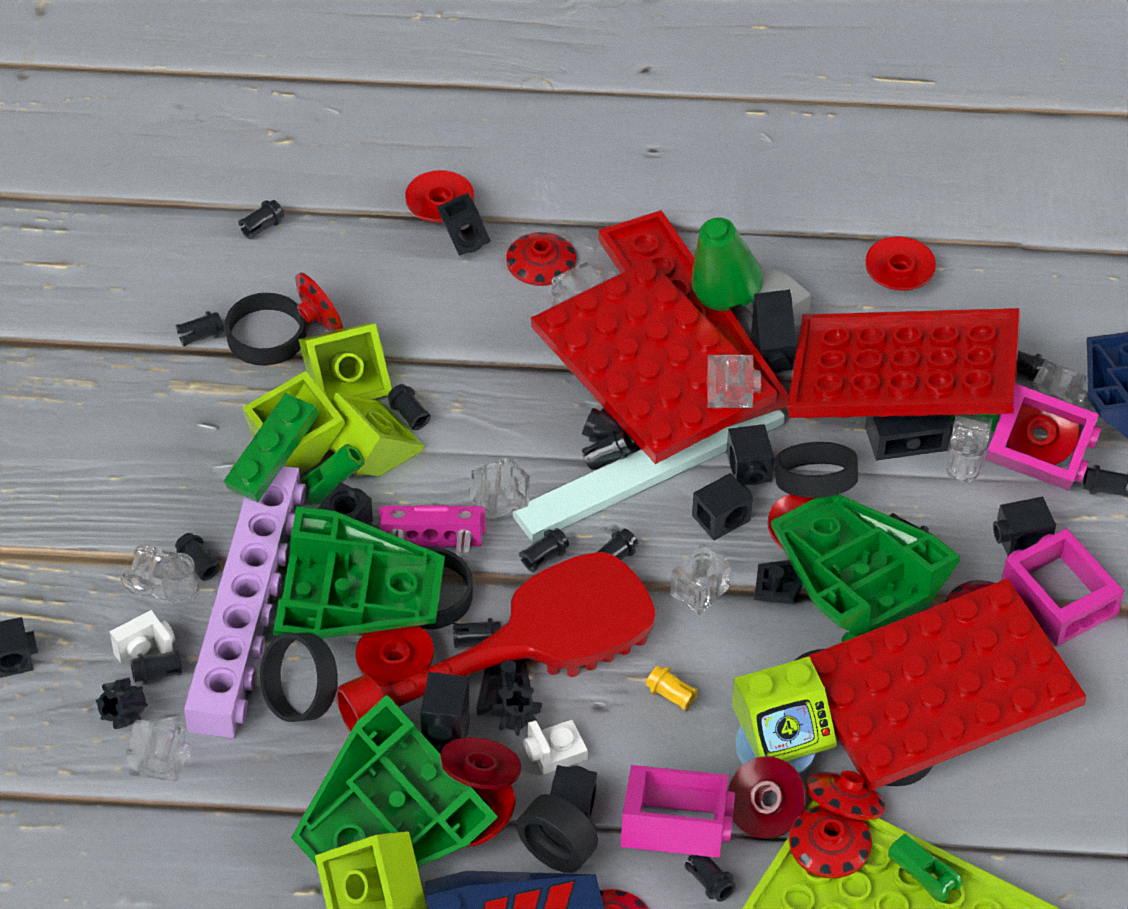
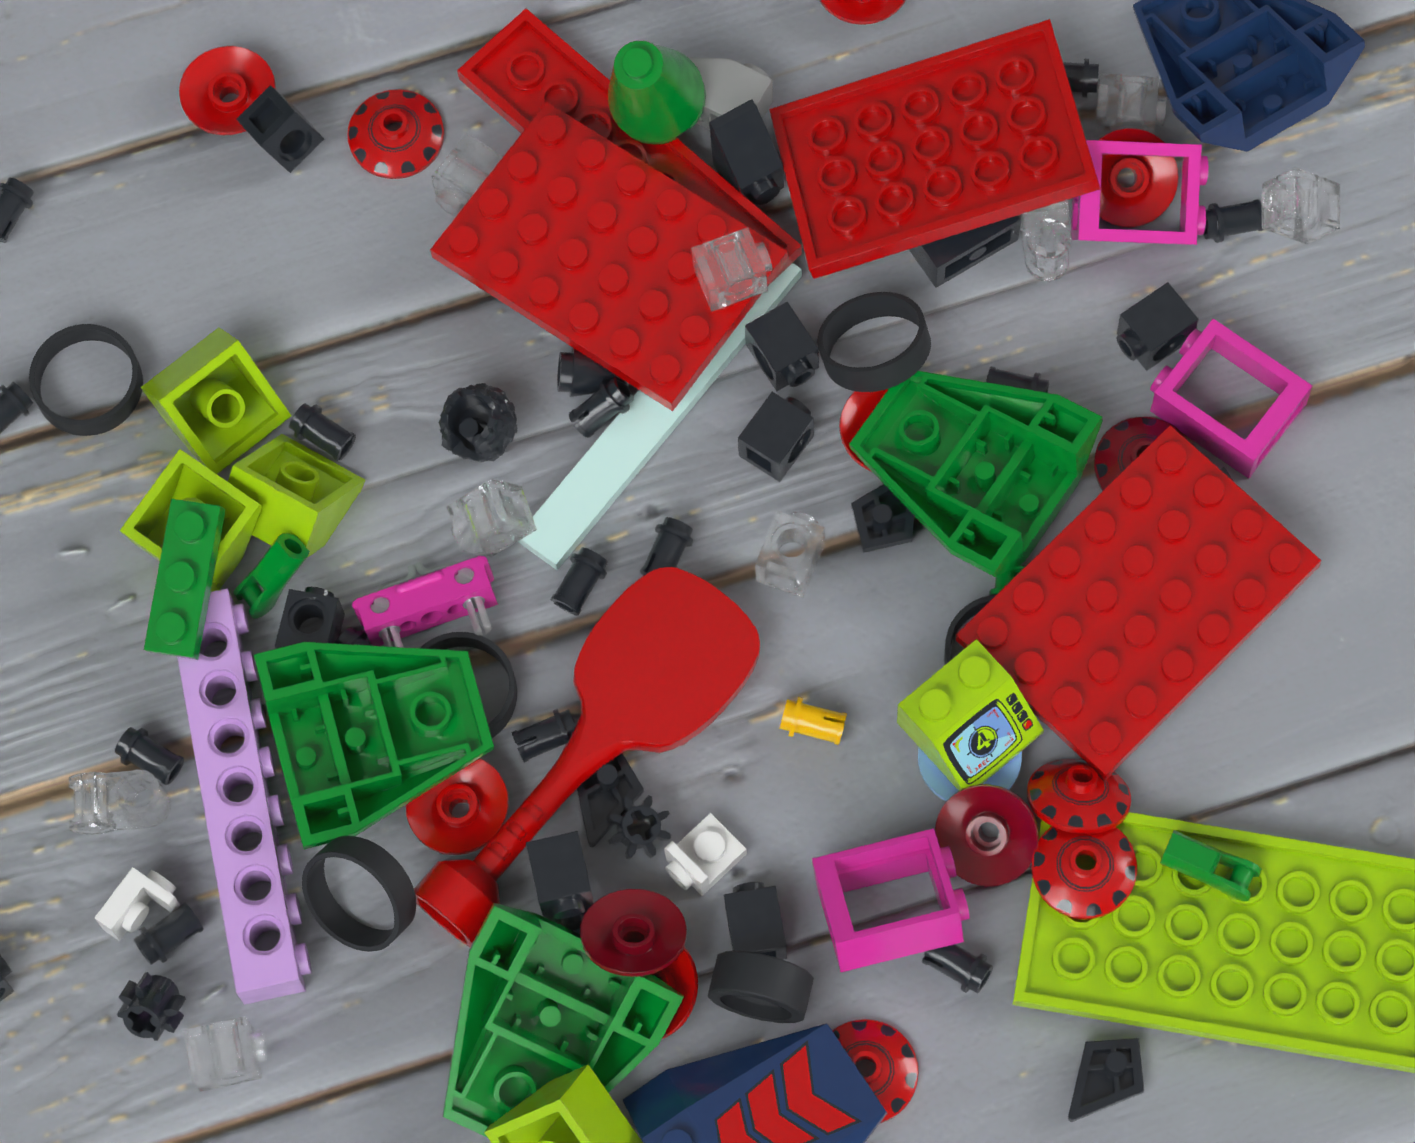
camera: 15 degrees left, 20 degrees up
red dish [295,272,343,331] -> none
none -> black piece [438,383,518,463]

